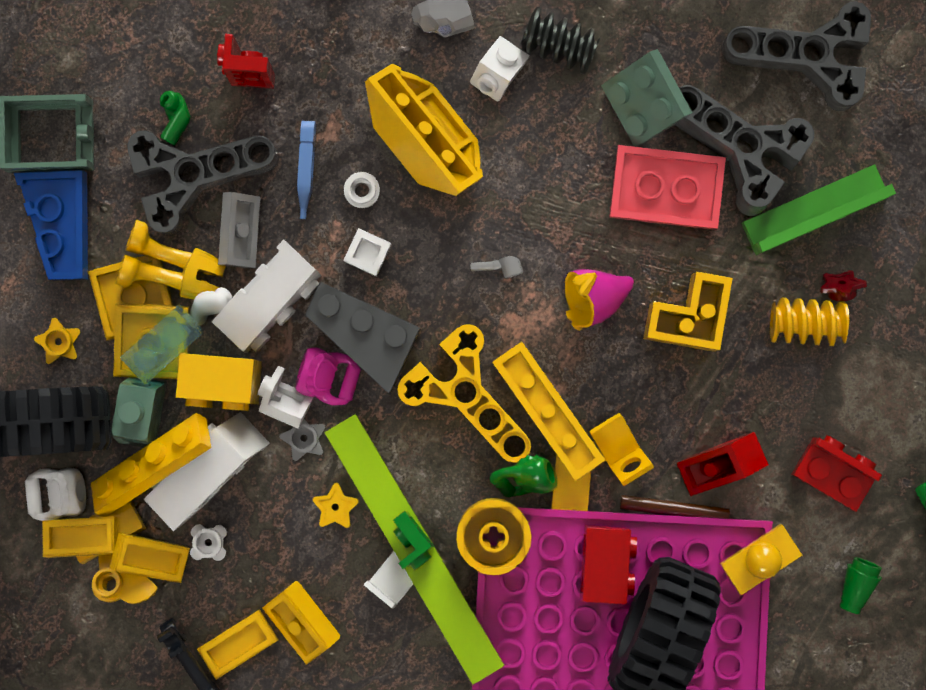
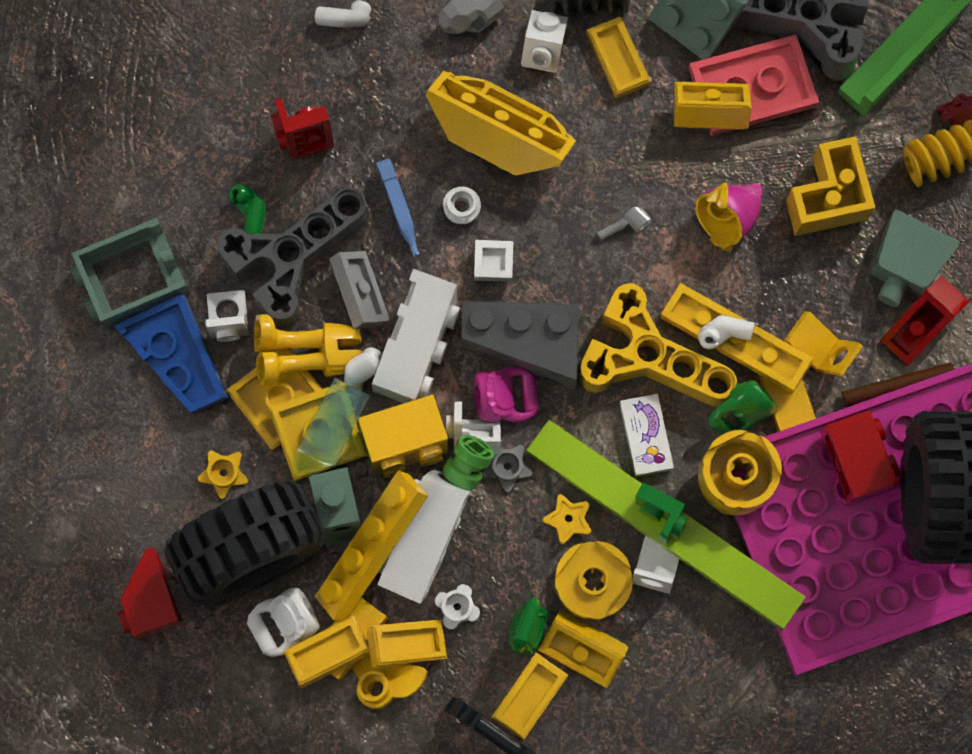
camera: 30 degrees left, 10 degrees down
none -> white bracket [205,290,249,342]
none -> bright green wheel [443,435,494,490]
none -> green piece [508,597,548,654]
none -> yellow plate [554,541,633,621]
none -> yellow tile [586,16,651,99]
none -> white tile [619,394,674,477]
none -> yellow slope [674,82,752,129]
none -> white arm [698,315,755,349]
none -> sand green torso [871,209,960,307]

